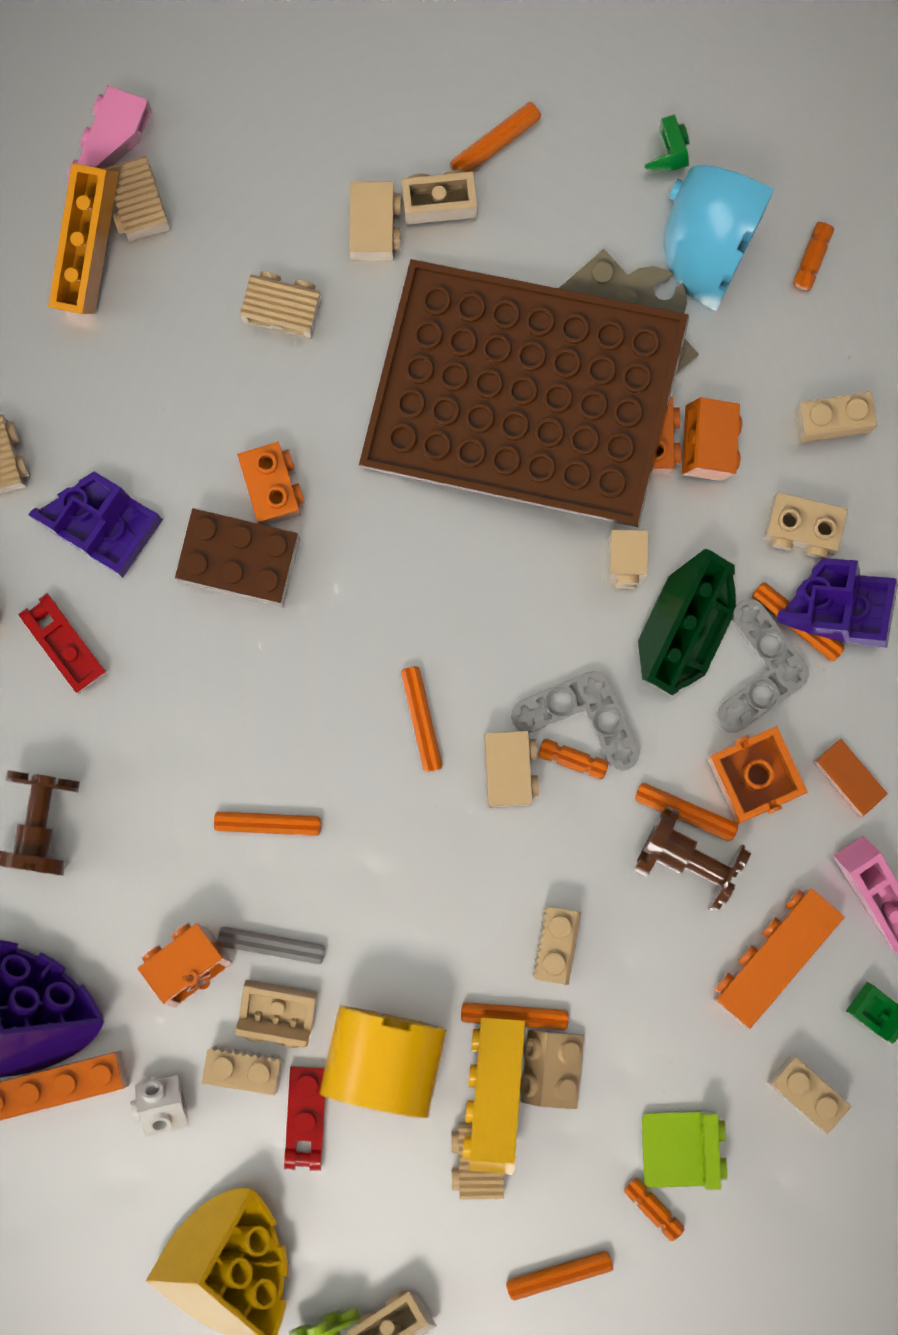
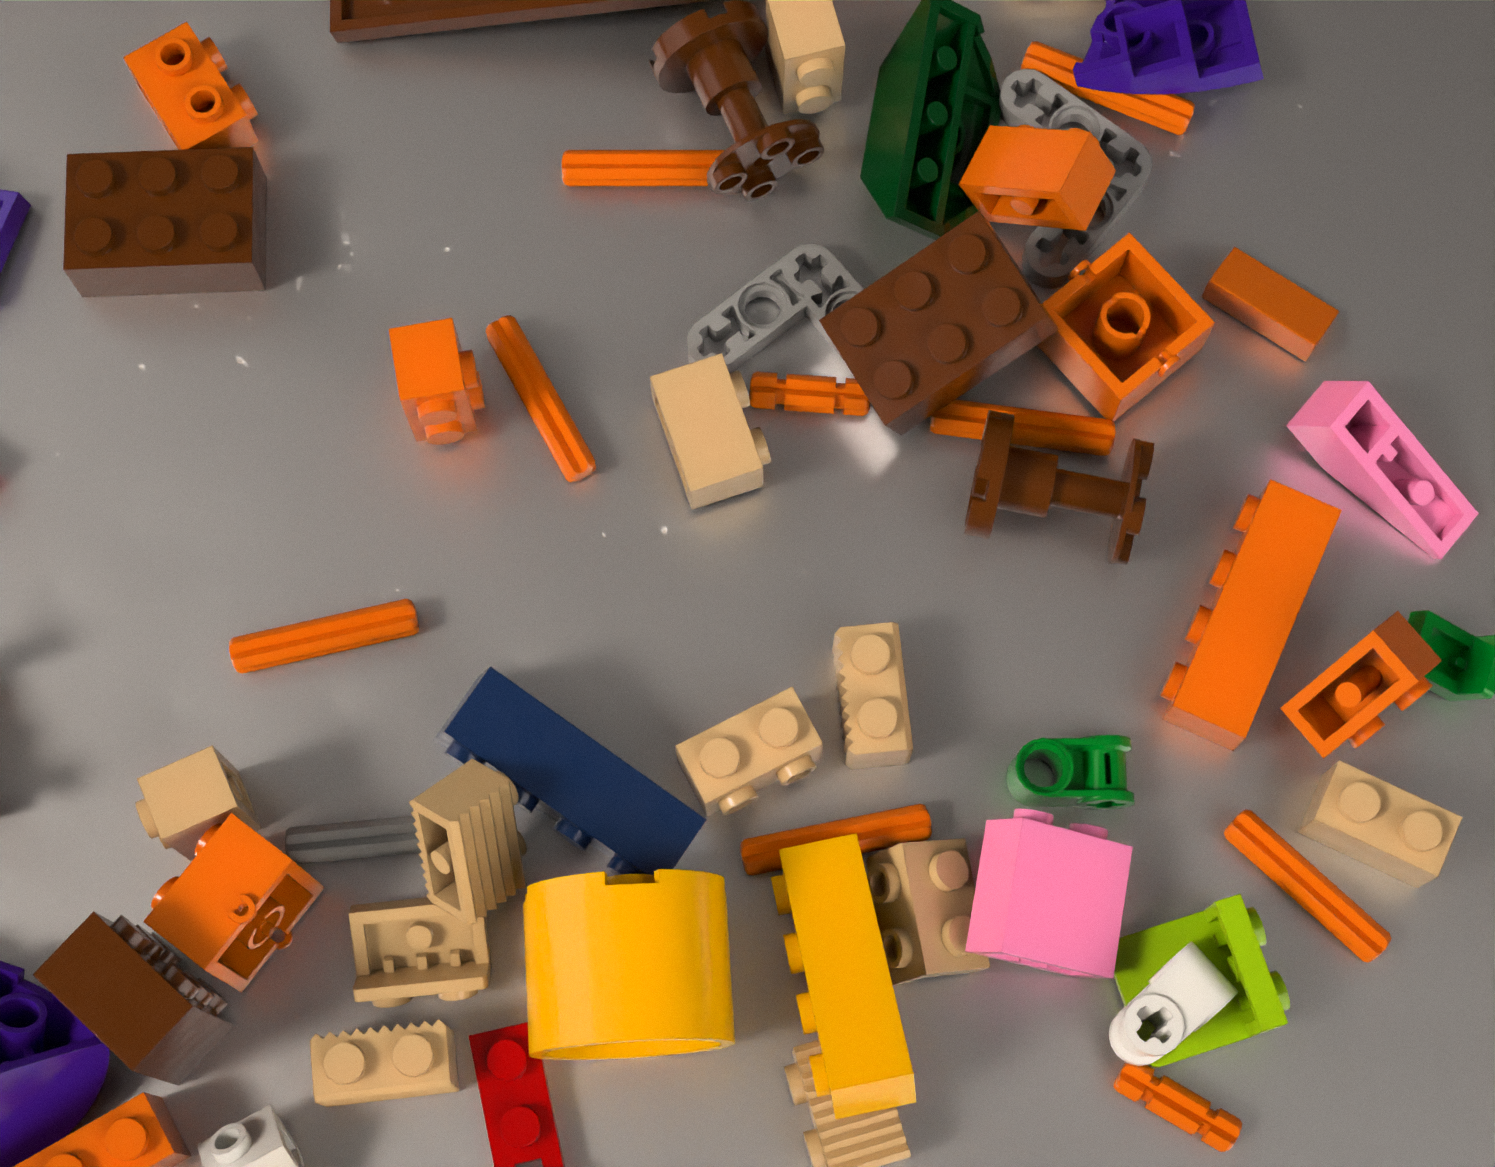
camera: 20 degrees left, 10 degrees down
none -> reddish brown brick [33,911,235,1086]
none -> tan brick [135,745,262,861]
none -> orange brick [389,318,485,445]
none -> tan brick [409,759,527,925]
none -> dark blue wedge [433,666,707,875]
none -> orange axle [562,150,725,186]
none -> reddish brown piece [649,0,824,201]
none -> tan brick [675,687,823,817]
none -> reddish brown brick [819,211,1060,436]
none -> orange brick [959,125,1116,231]
none -> bright pink brick [965,809,1133,979]
none -> green piece [1006,735,1135,810]
none -> white piece [1109,941,1239,1066]
none -> orange axle [1224,809,1392,963]
none -> orange brick [1280,611,1442,759]

